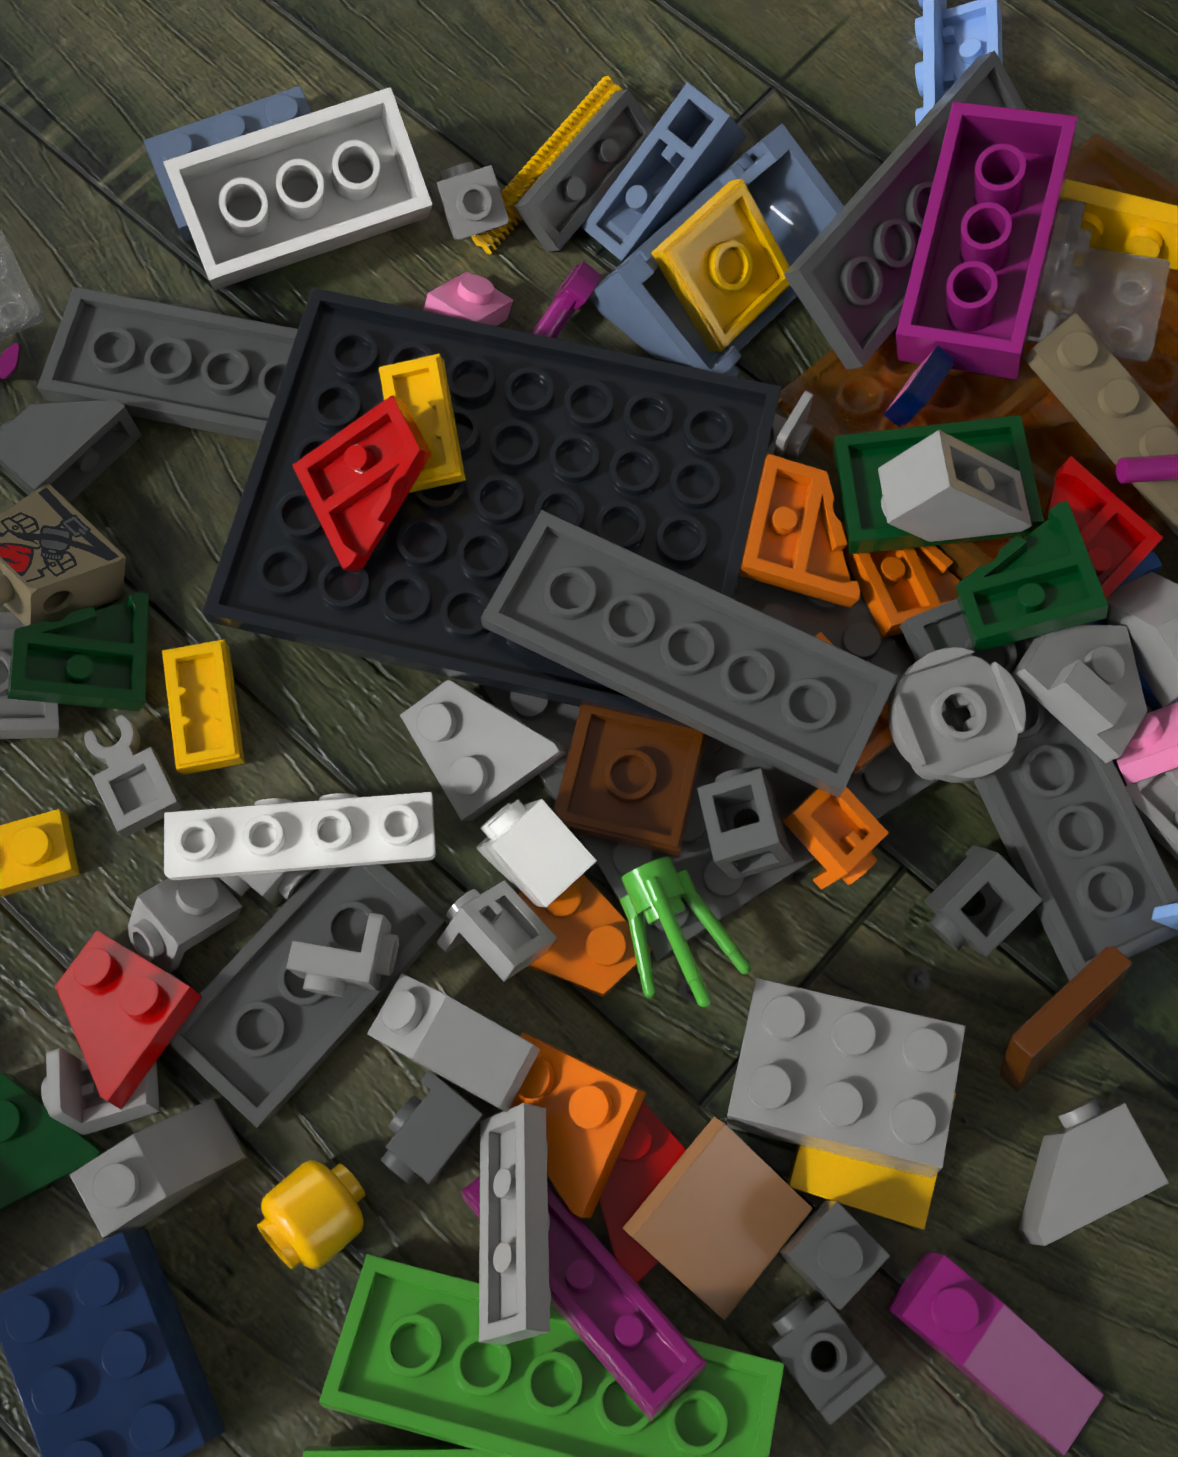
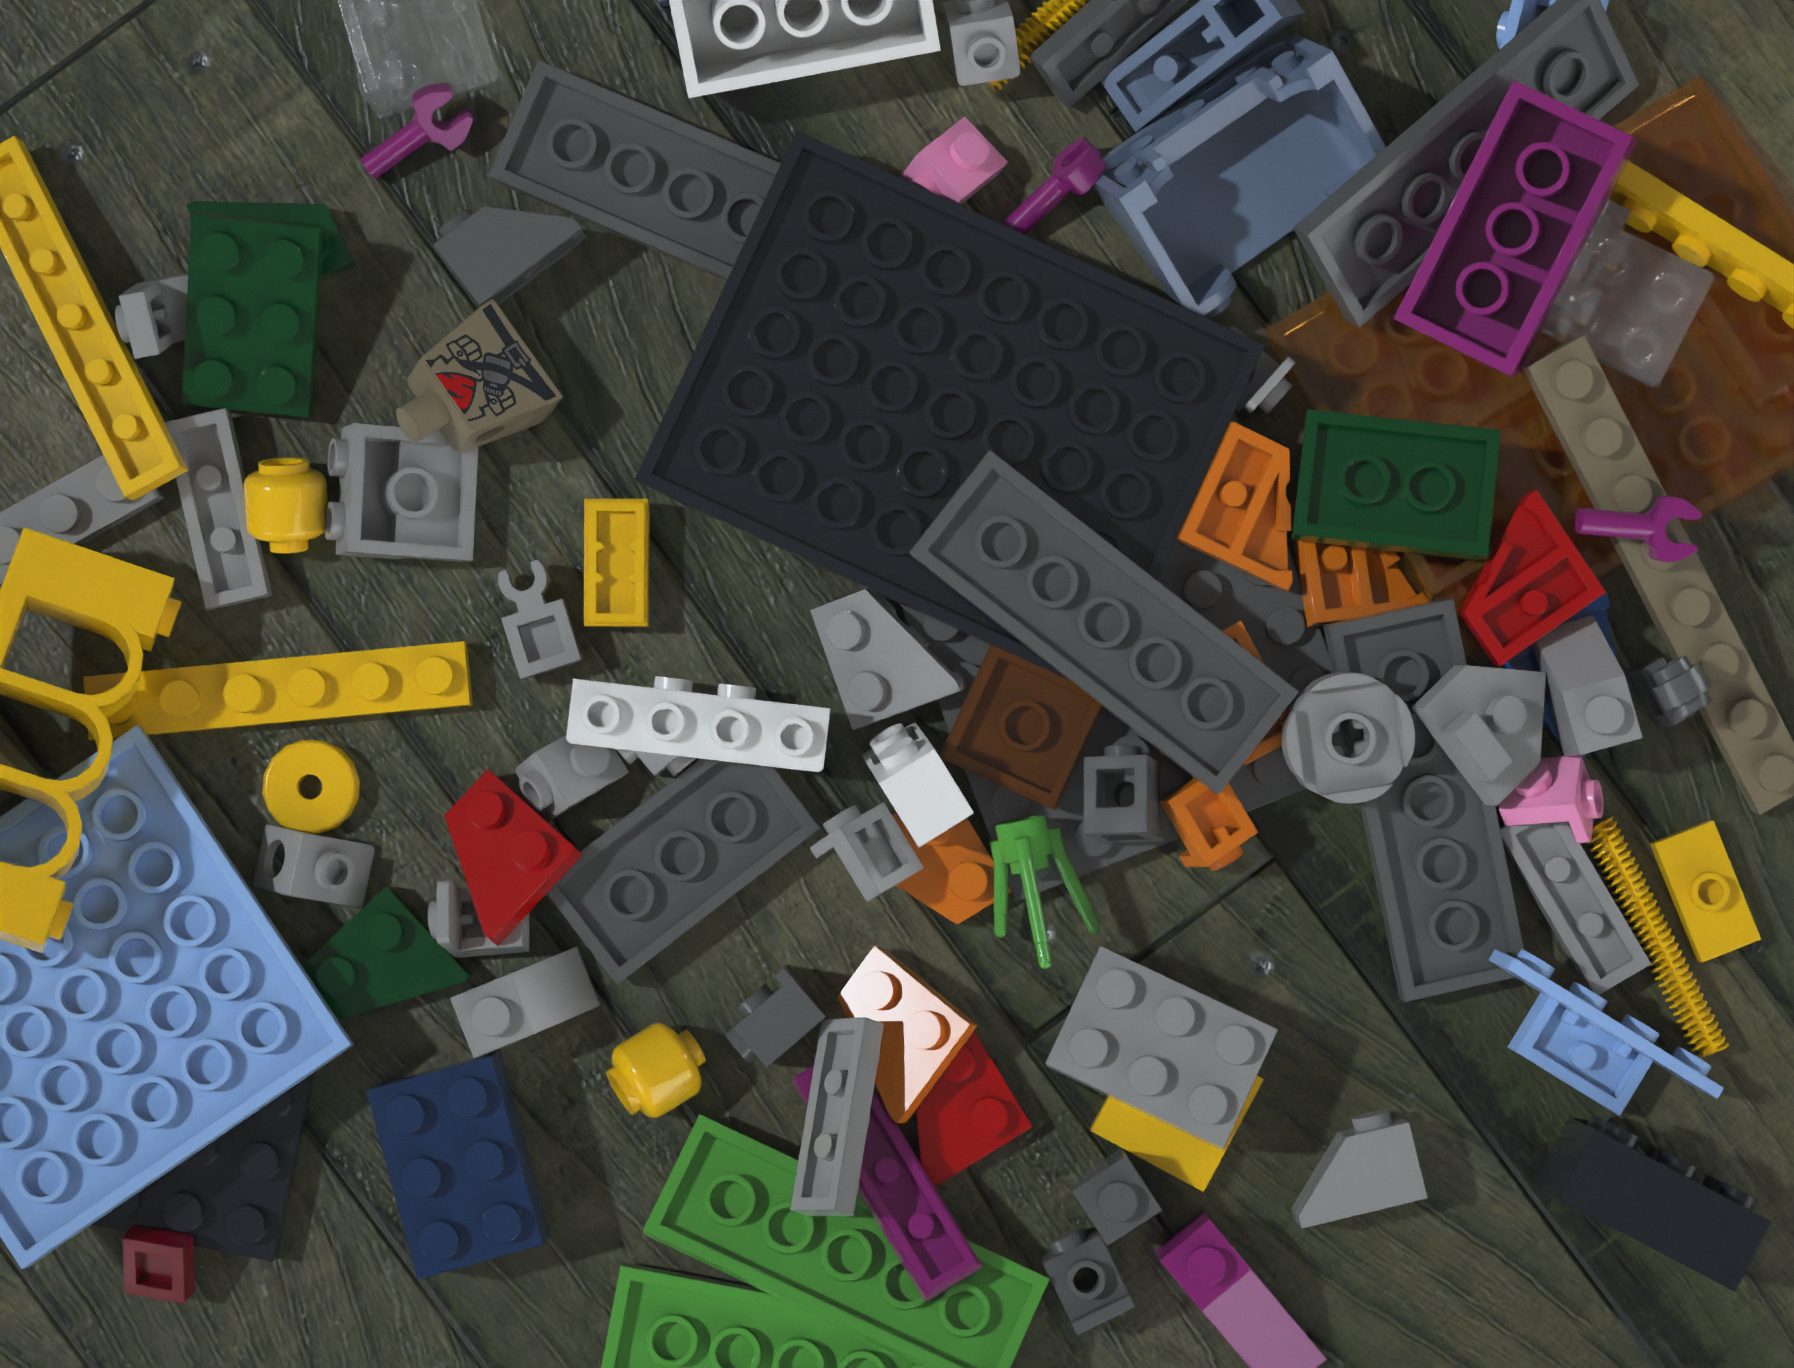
camera: 10 degrees right, 15 degrees up
dark green wing [7,592,149,711] -> none
light grey bracket [286,913,399,997] -> none
red wing [292,395,432,573] -> none
light grey slope [367,973,541,1113] -> none
yellow plate [379,354,466,493] -> none
medium nougat tile [623,1117,813,1321] -> none
yellow tile [651,178,791,352] -> none
light grey slope [878,430,1032,542] -> none
clear blue tile [884,346,955,427] -> none
dark grey brick [924,845,1042,957] -> none
dark green wing [956,501,1109,652] -> none
reddish brown tile [1000,945,1132,1092] -> none

